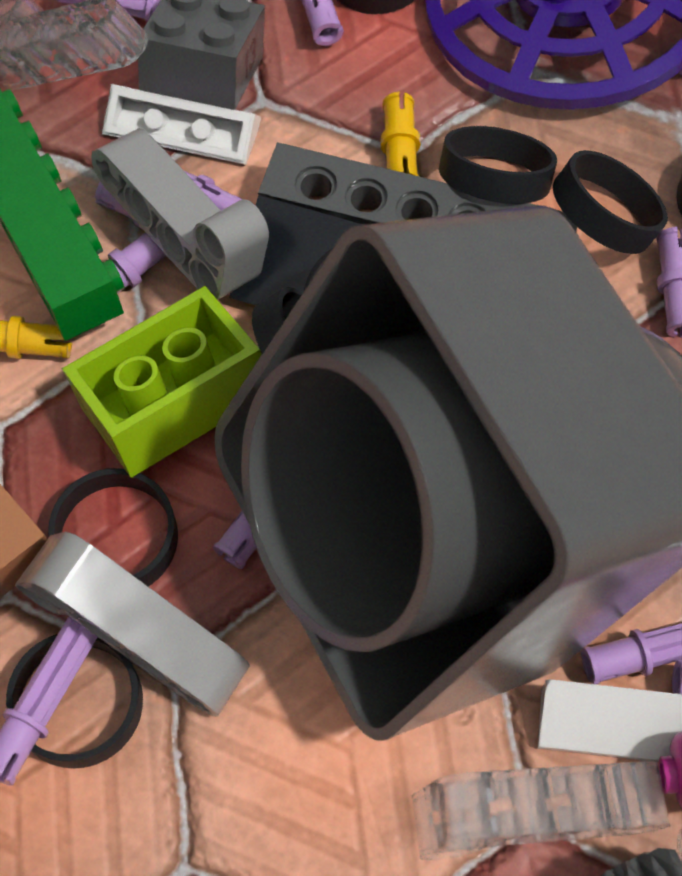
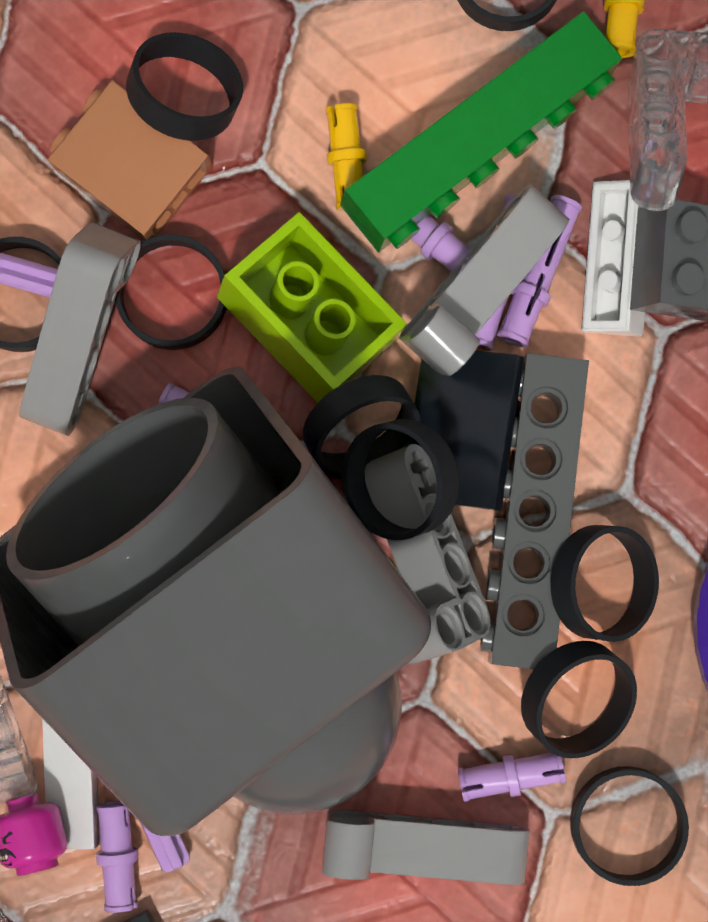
camera: 80 degrees right, 20 degrees up
yellow pin [380,92,421,176] -> none

